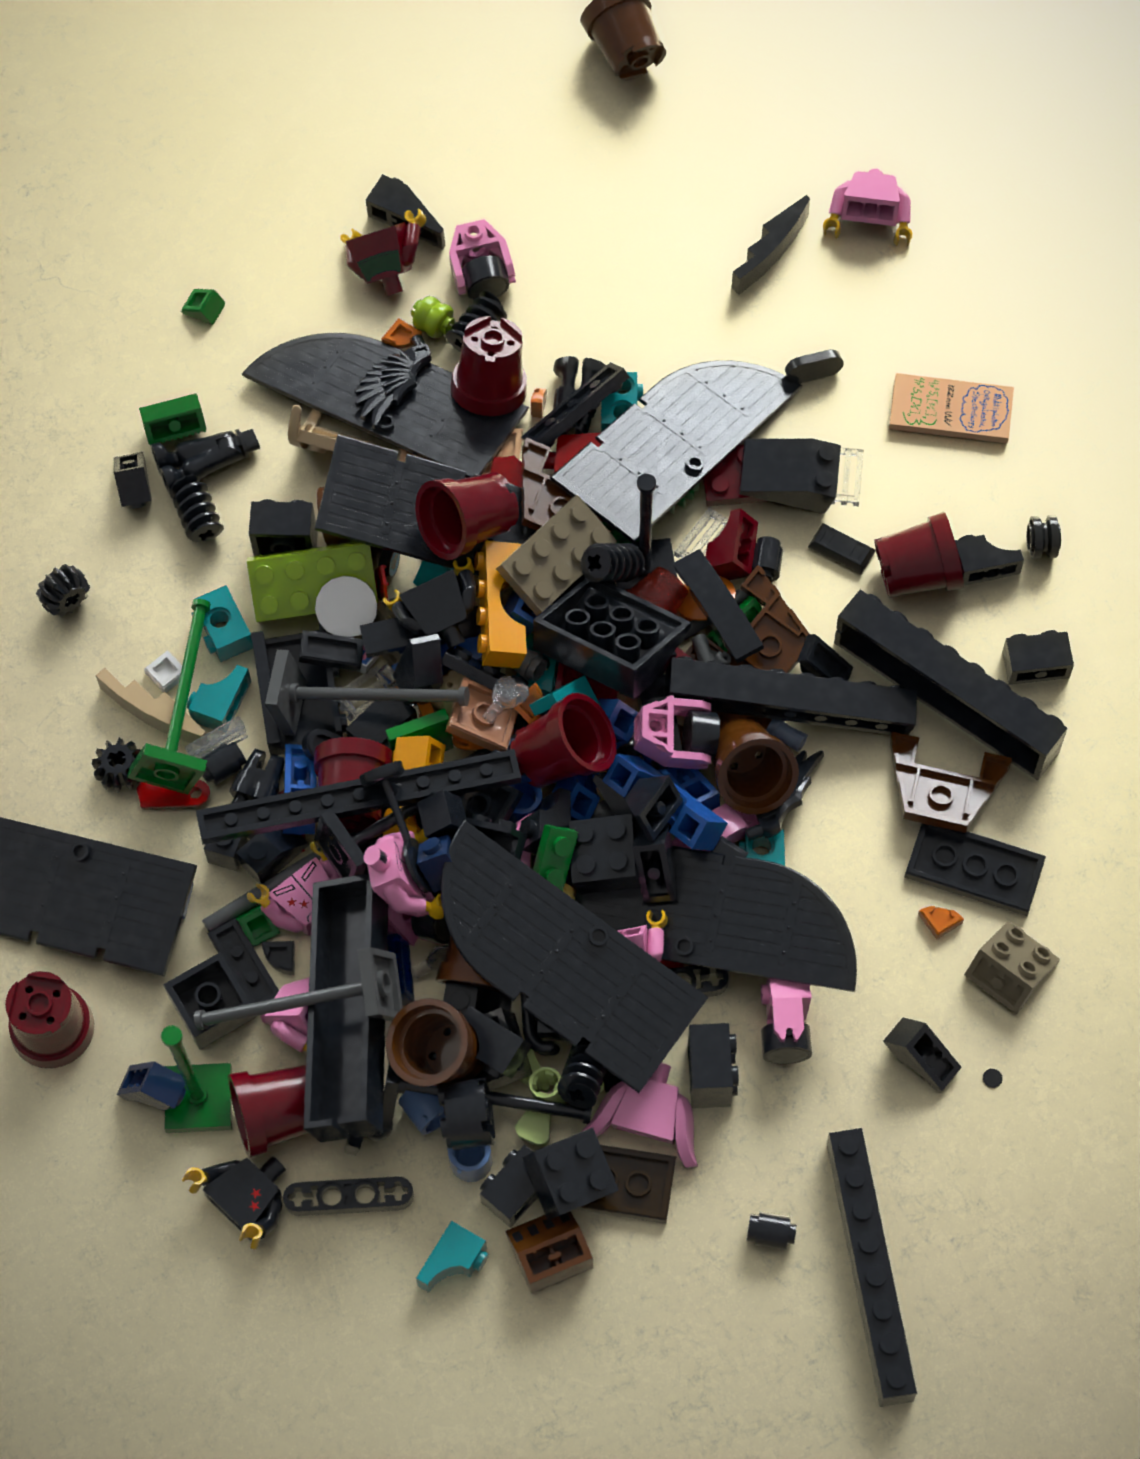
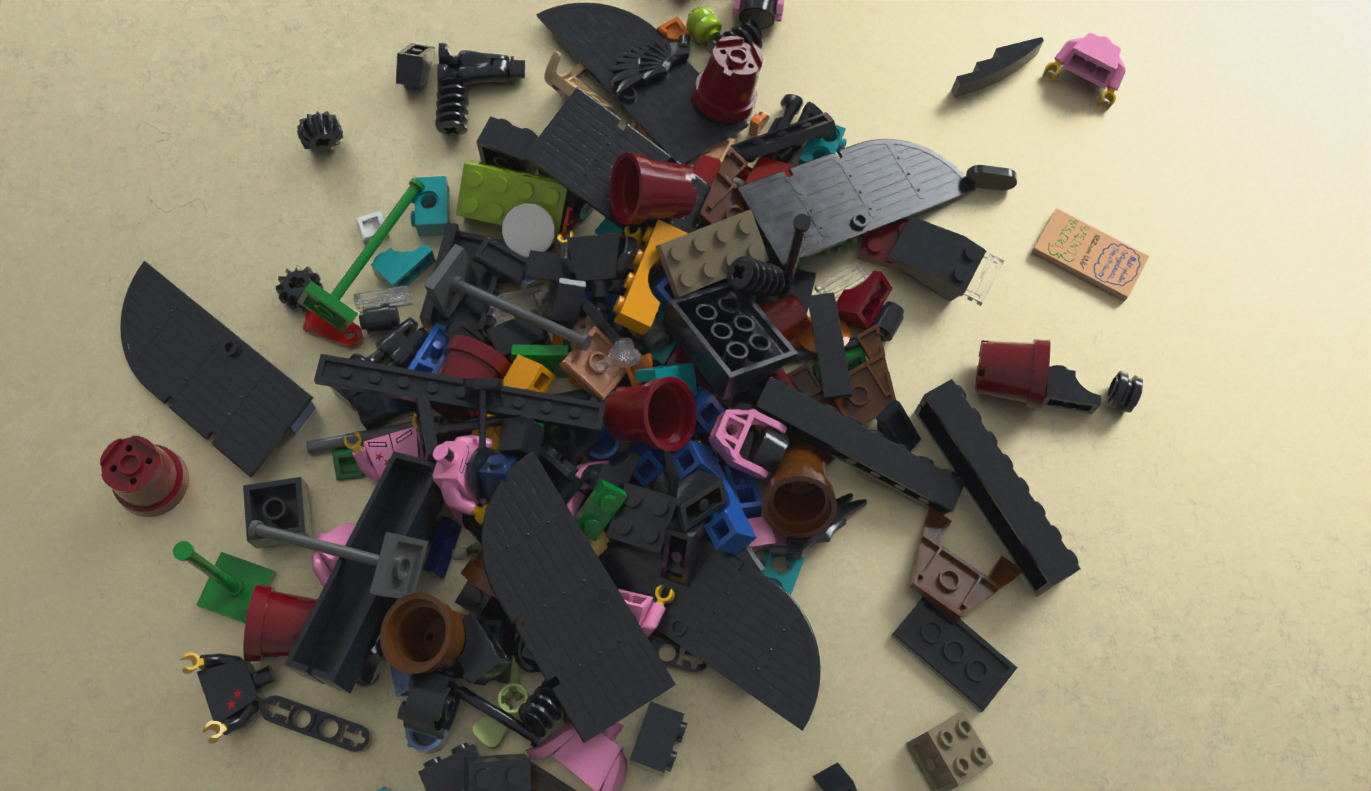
camera: 15 degrees right, 5 degrees up
tan slope [95,668,210,749] -> none
dark blue arch [116,1061,186,1110] -> none
green brick [139,393,207,445] -> none
black tile [207,918,279,1003] -> none
black tile [262,941,295,975] -> none
dark grey arm [691,634,731,665] -> none
bright pink piece [761,978,812,1064] -> none
sand blue pin [767,719,808,752] -> none
black tile [808,523,876,574] -> none
orange tile [918,906,964,939] -> none
black brick [1002,630,1074,685] -> none

